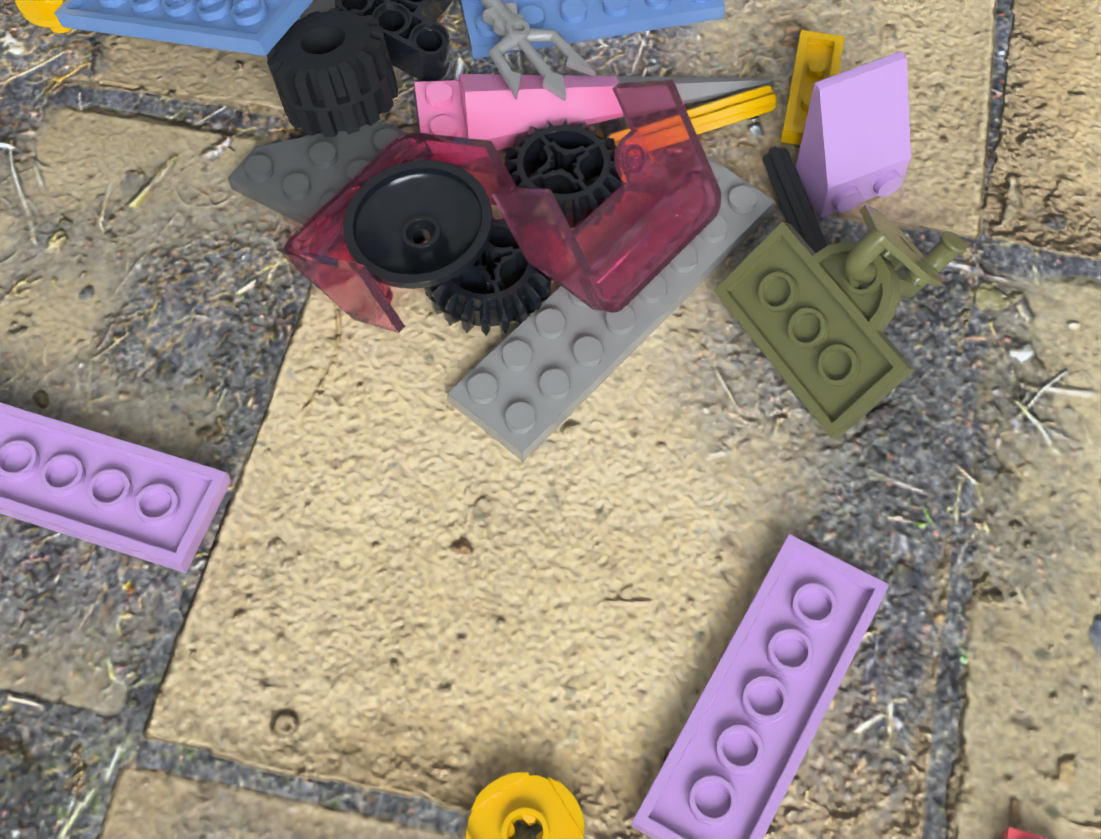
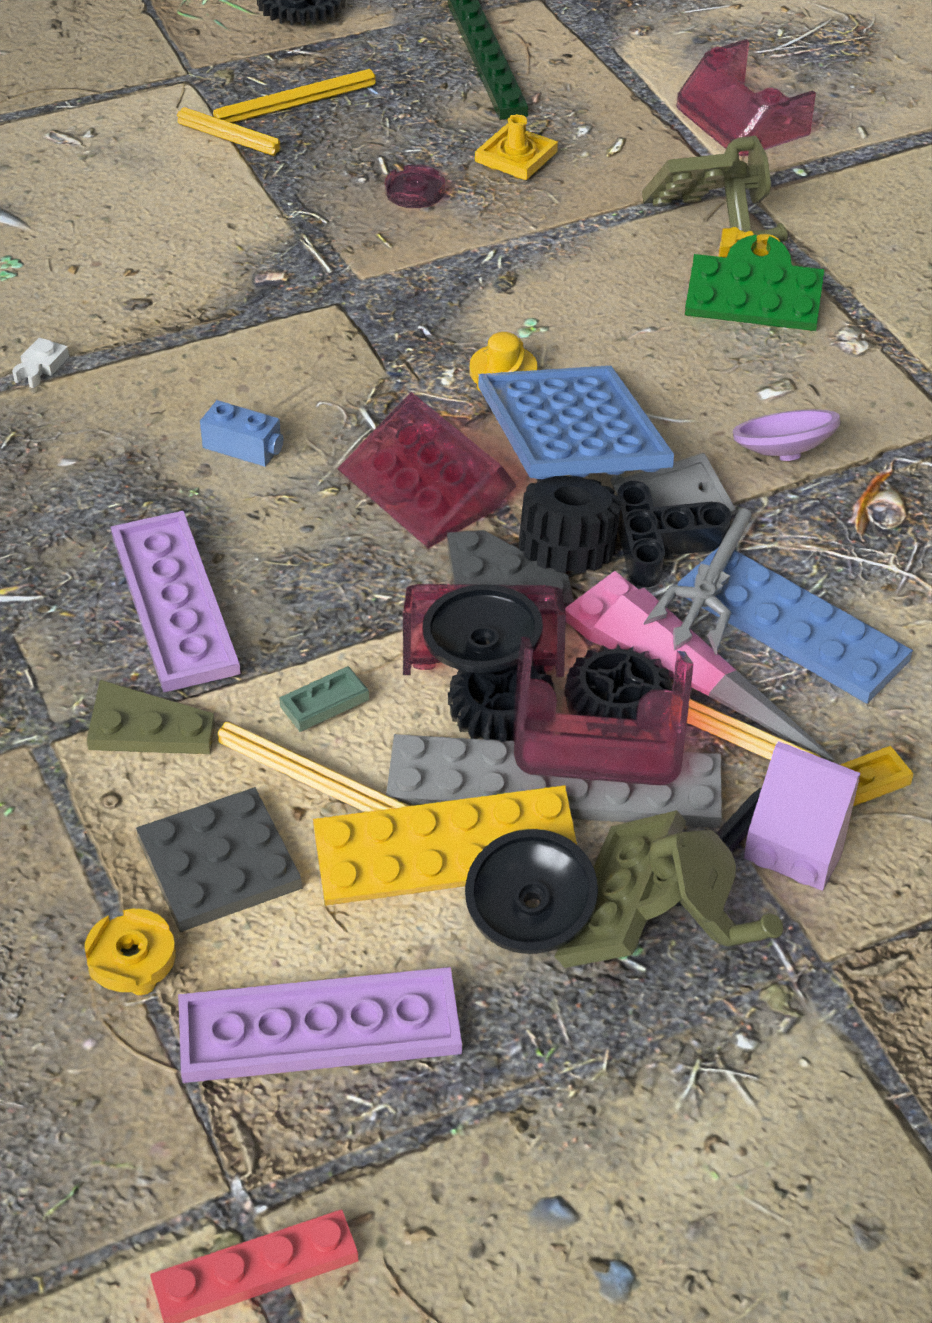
camera: 50 degrees right, 15 degrees down
none -> olive wing [87,680,215,754]
none -> dark grey plate [136,787,303,932]
none -> yellow axle [217,721,409,812]
none -> sand green plate [279,666,369,732]
none -> yellow plate [313,785,577,906]
none -> clear pink slope [337,392,516,549]
none -> black dish [465,829,598,954]

